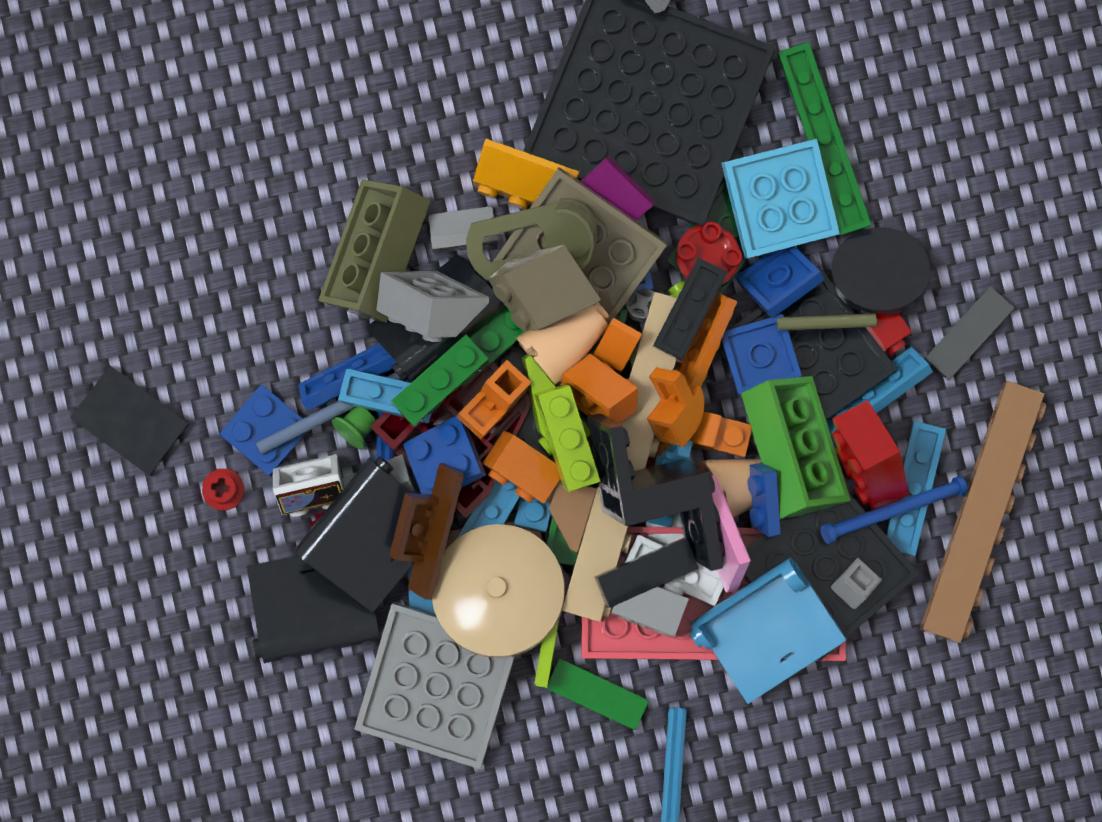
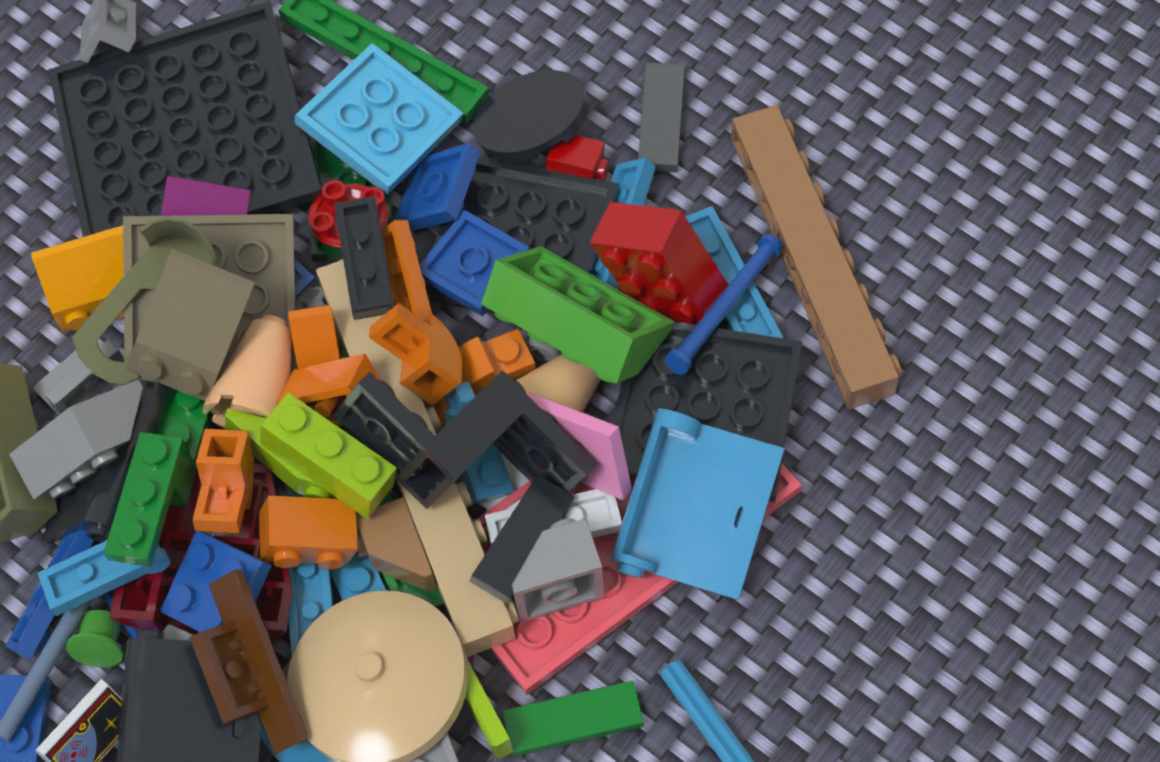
camera: 30 degrees left, 20 degrees down
blue plate [747,462,781,537] -> none
olive bar [776,314,877,331] -> none
light grey slope [831,558,882,609] -> none

